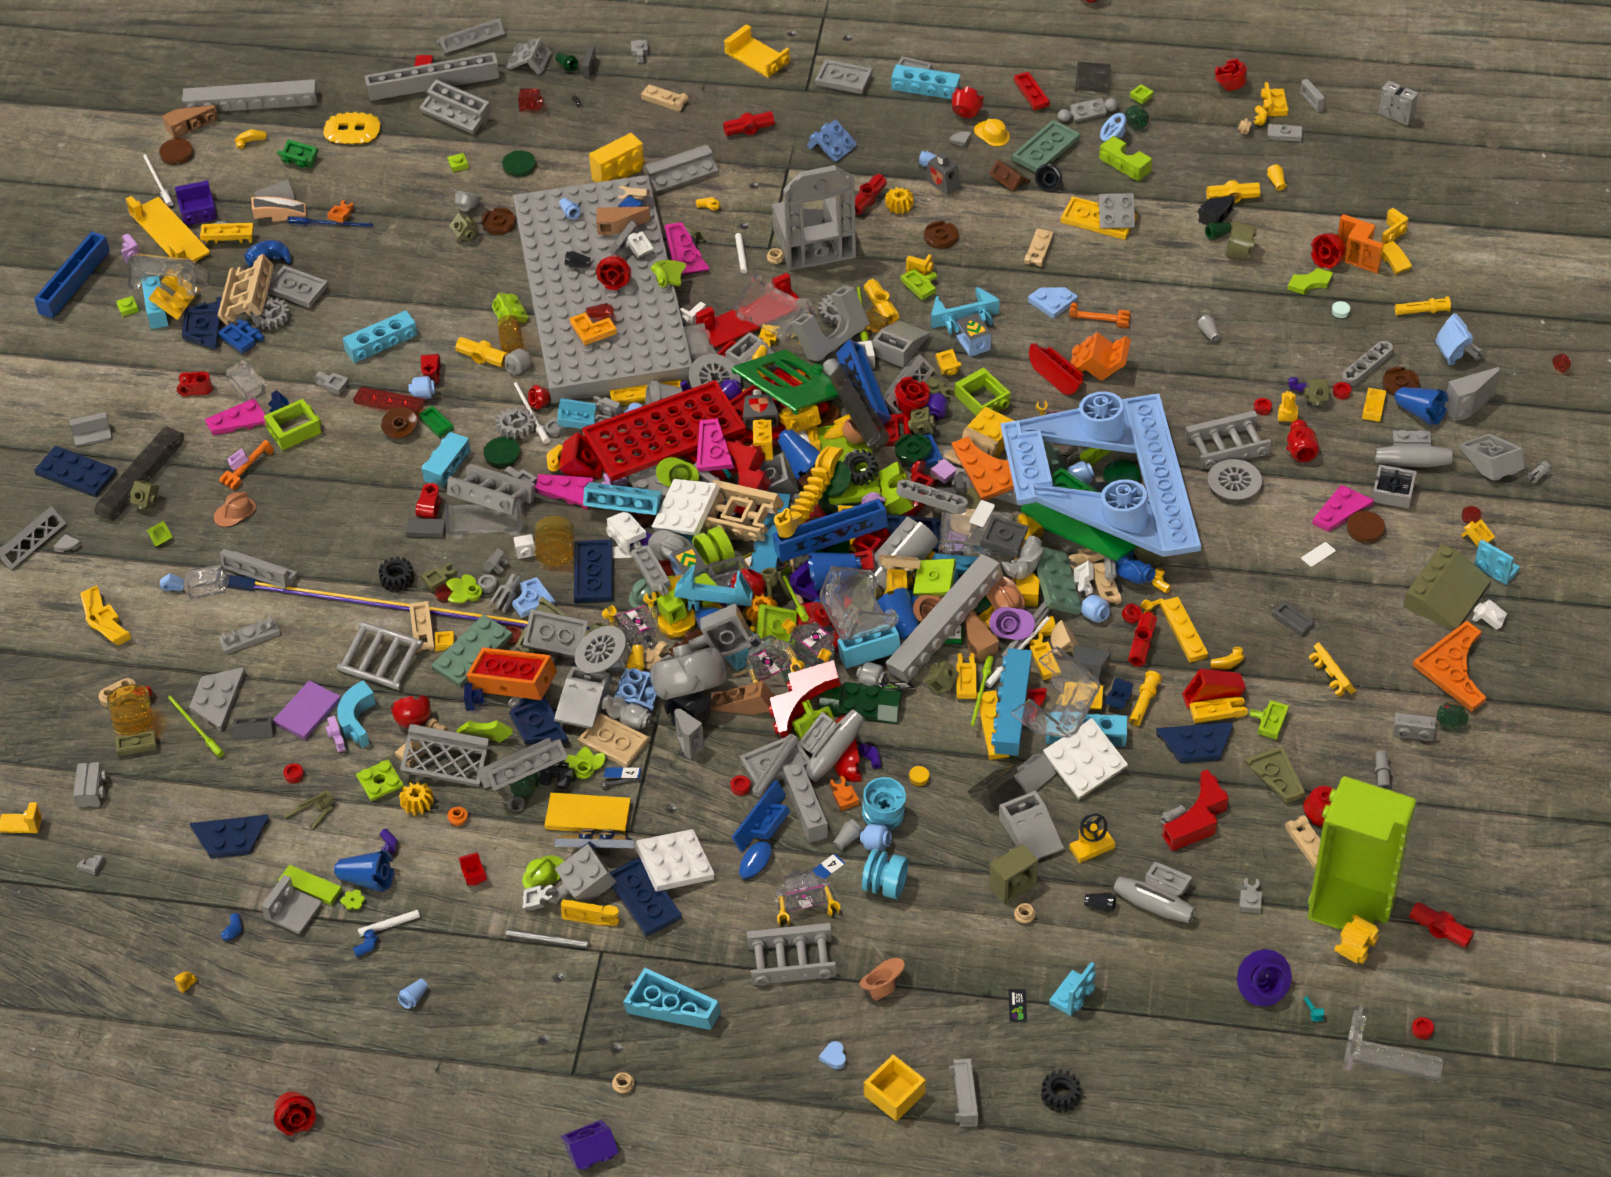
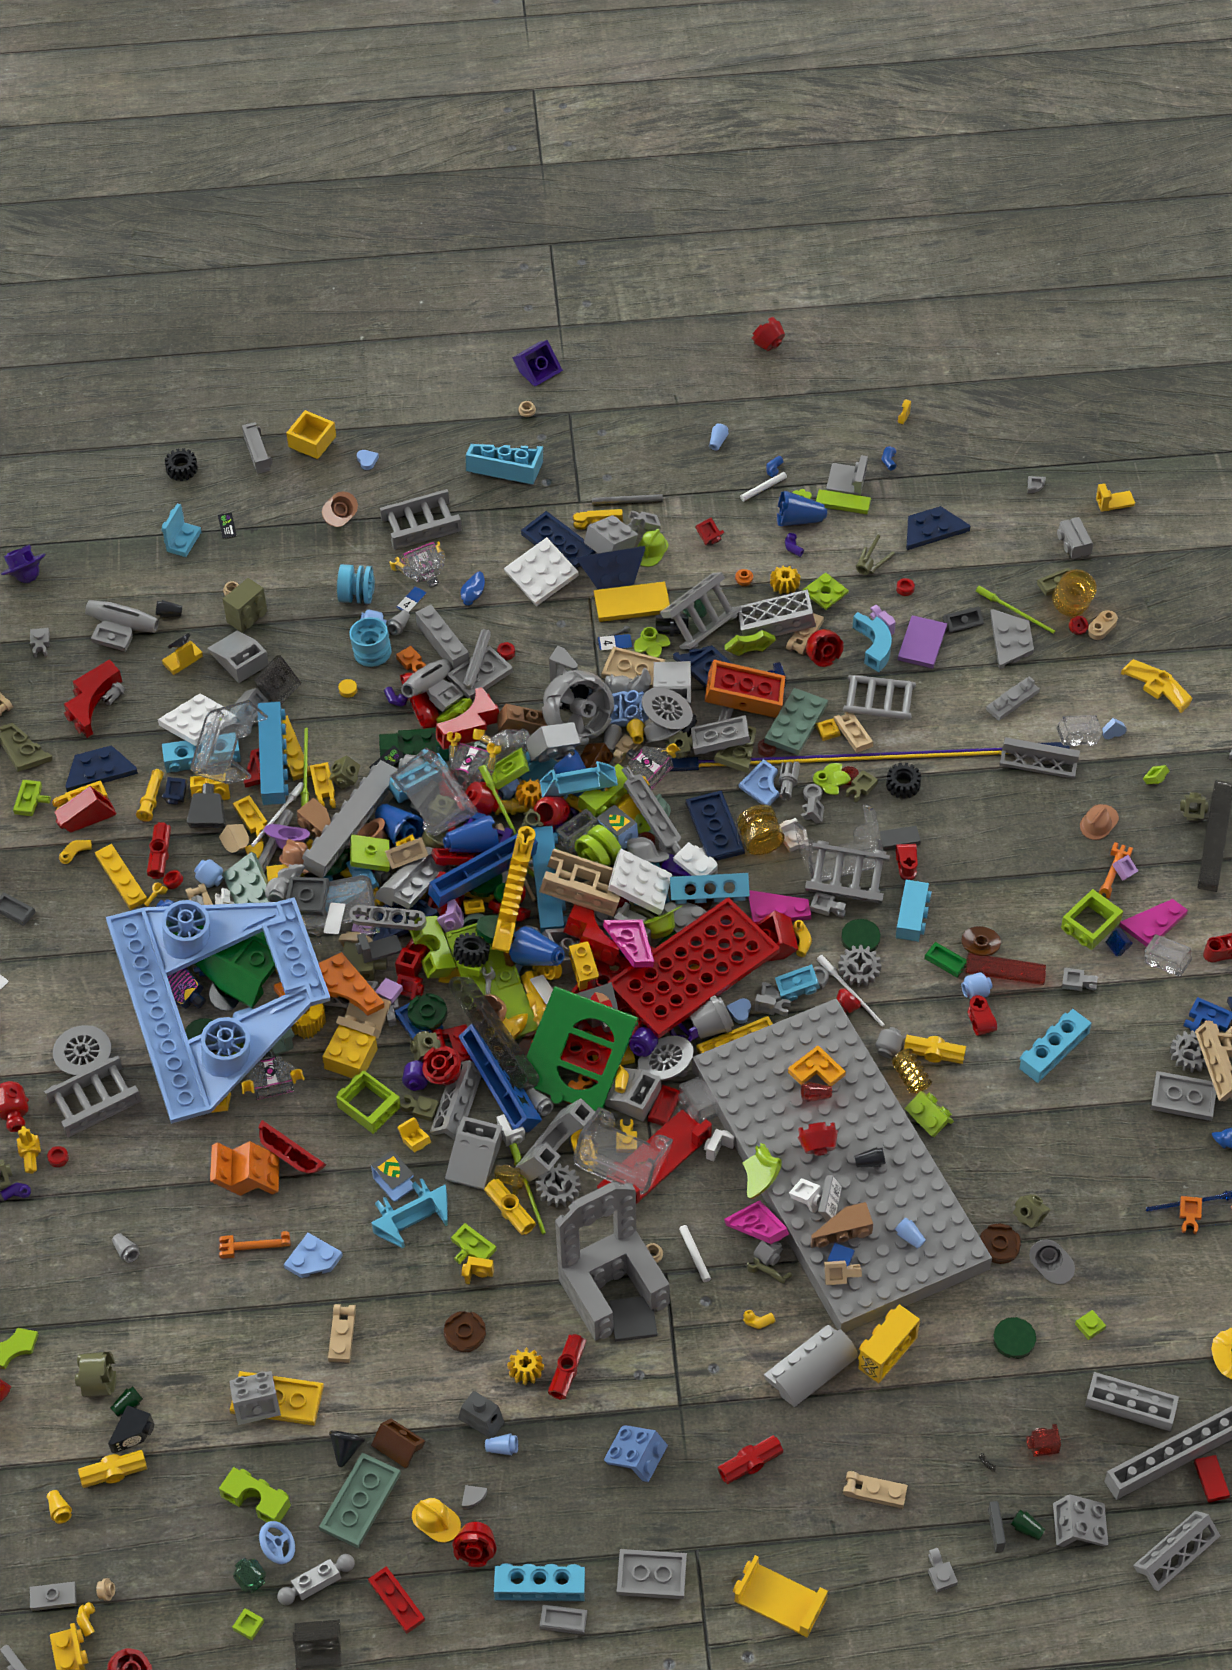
camera: 165 degrees right, 5 degrees up
blue bracket [731,780,790,852] -> none

